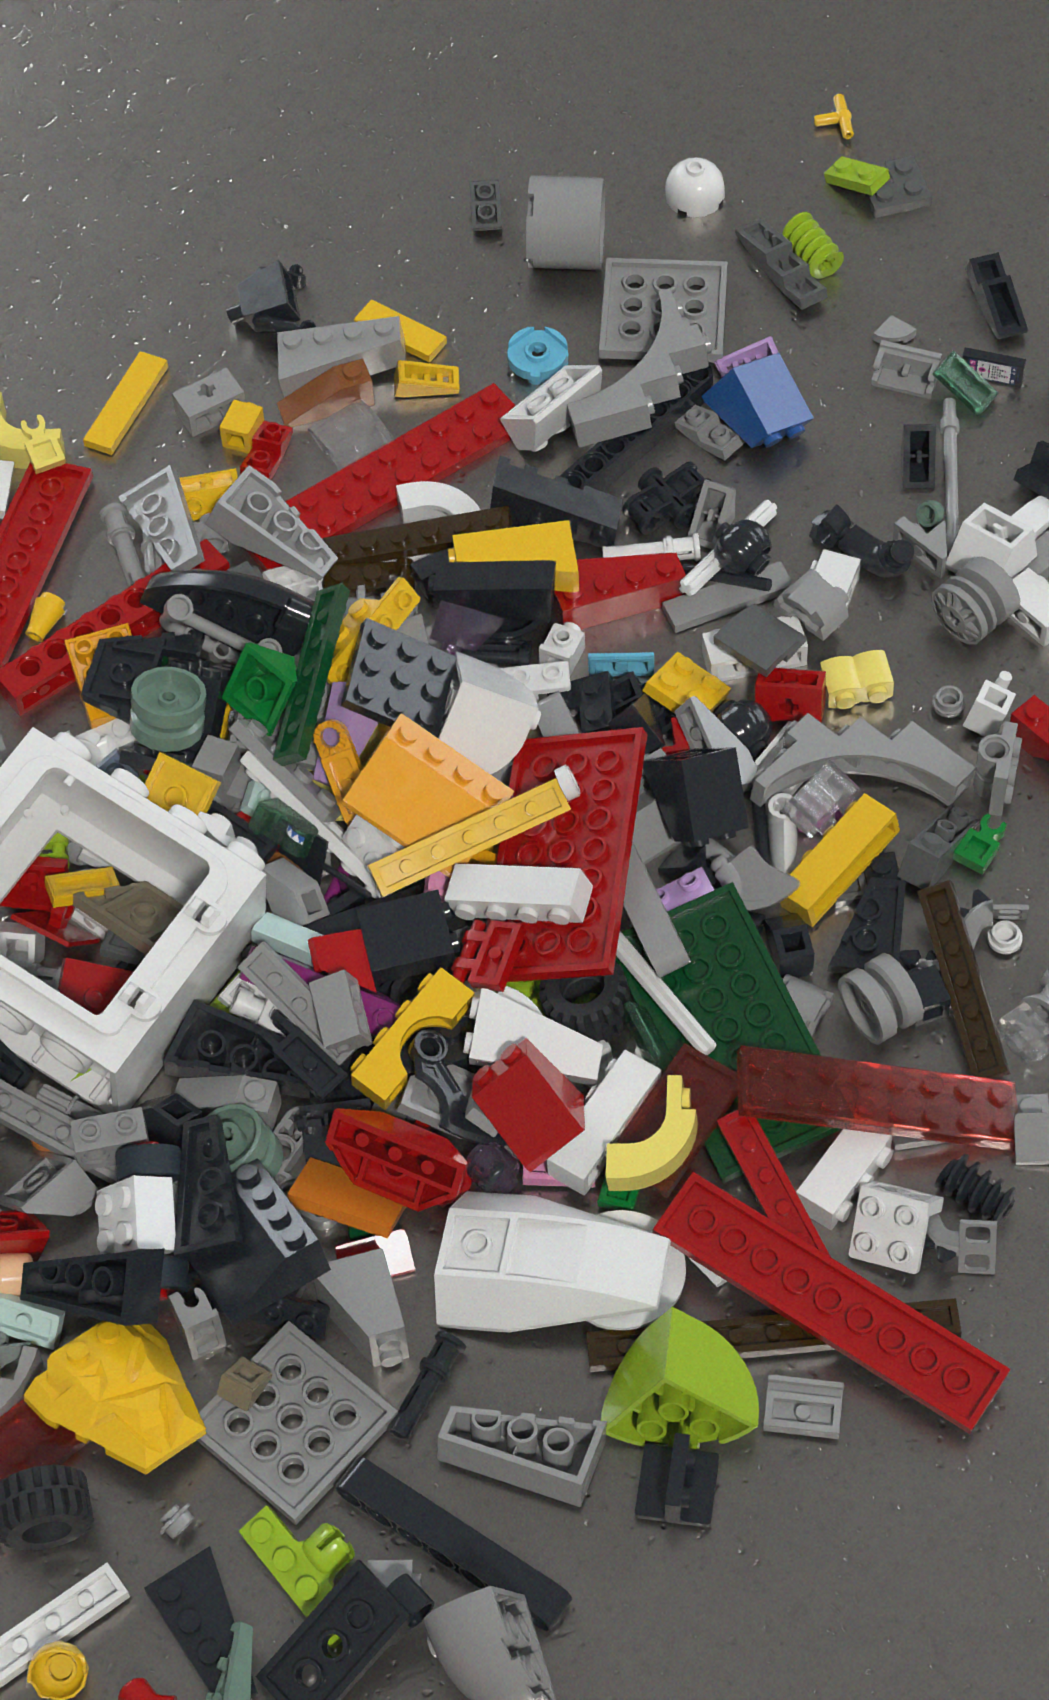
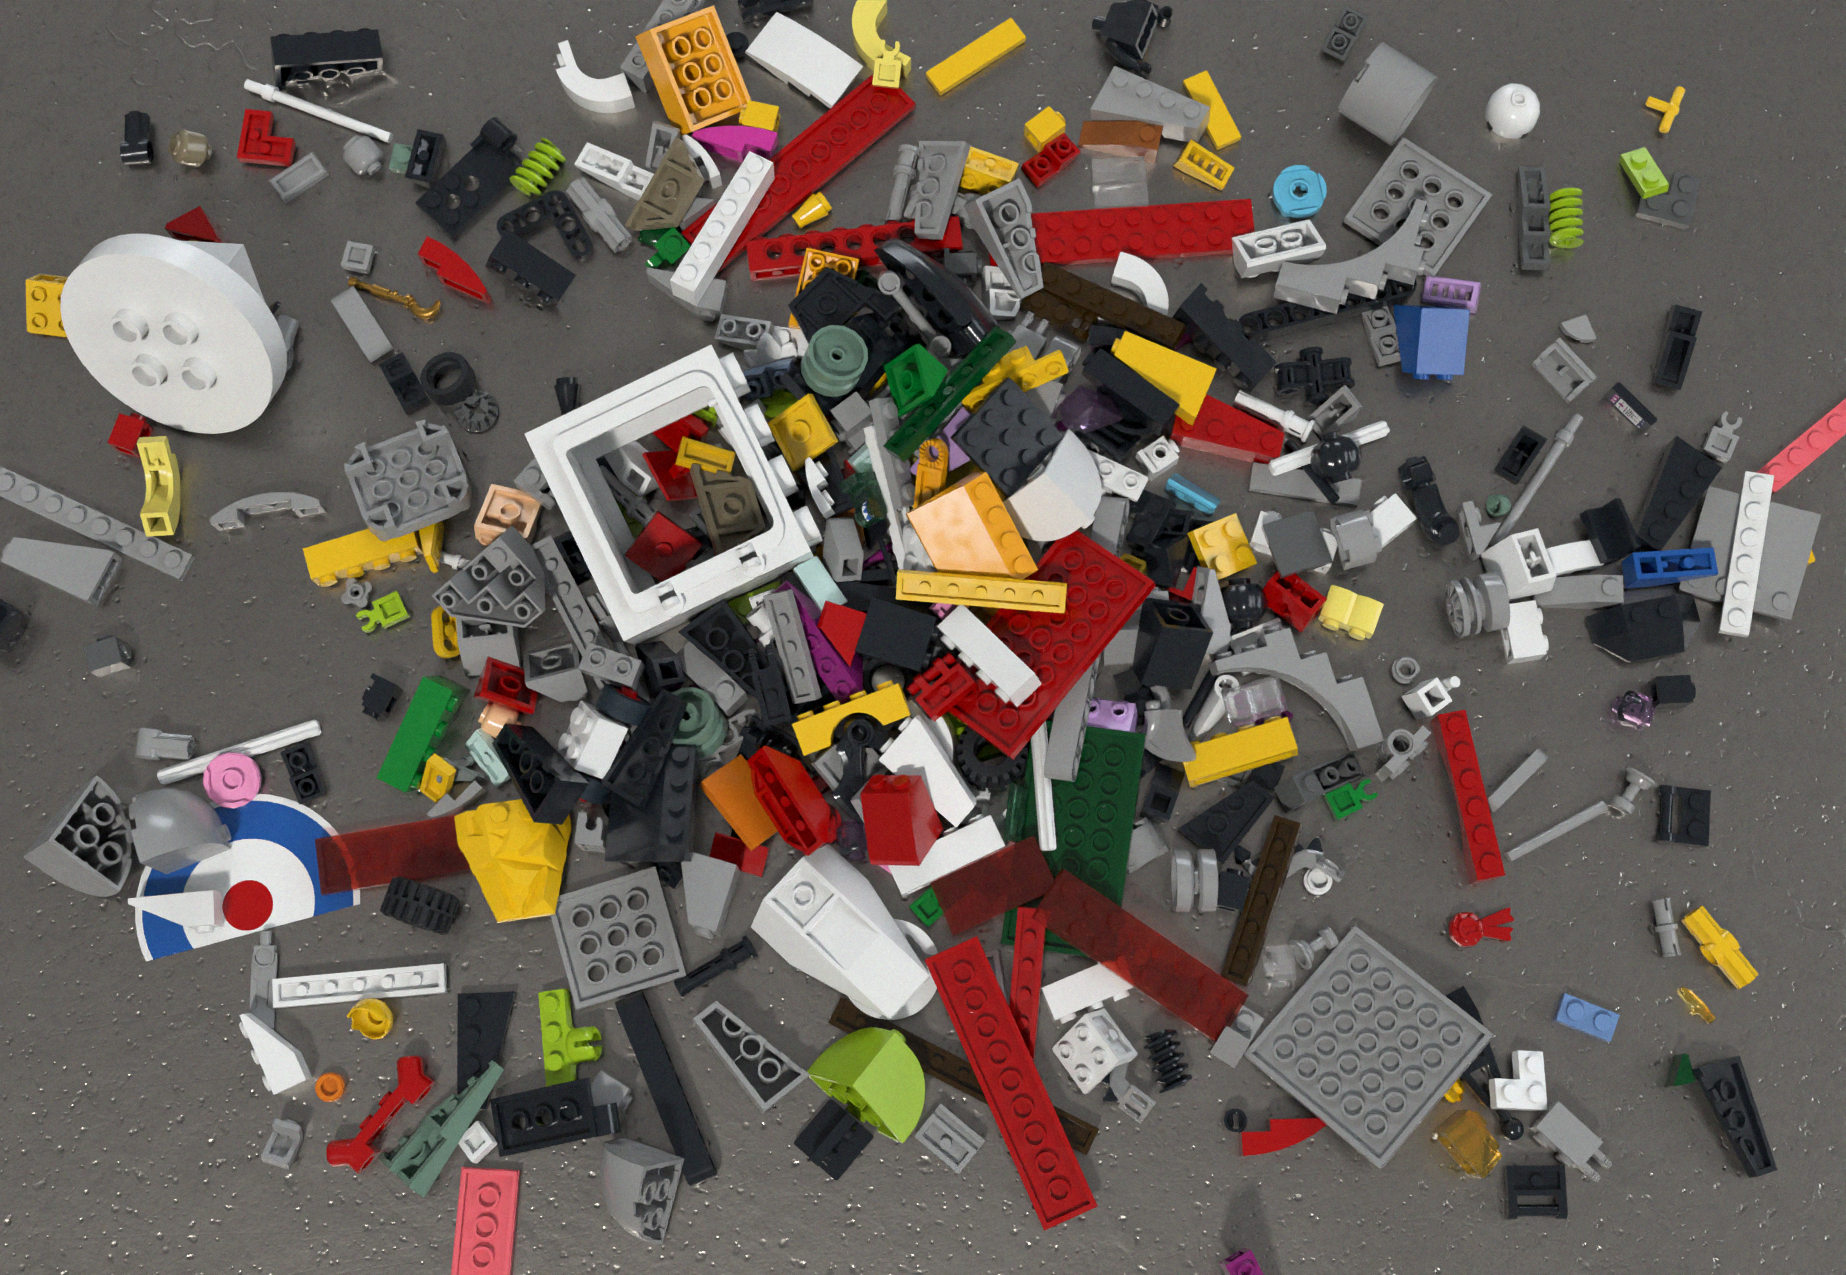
camera: 30 degrees right, 20 degrees up
light grey plate [159,1503,195,1540] -> none
light grey brick [172,367,246,437] -> none
dark tan slope [217,1356,273,1411] -> none
light grey hinge [309,970,373,1054] -> none
white tile [554,765,581,801] -> none
light yellow arch [606,1075,698,1191] -> none
clear green plate [932,350,998,417] -> none

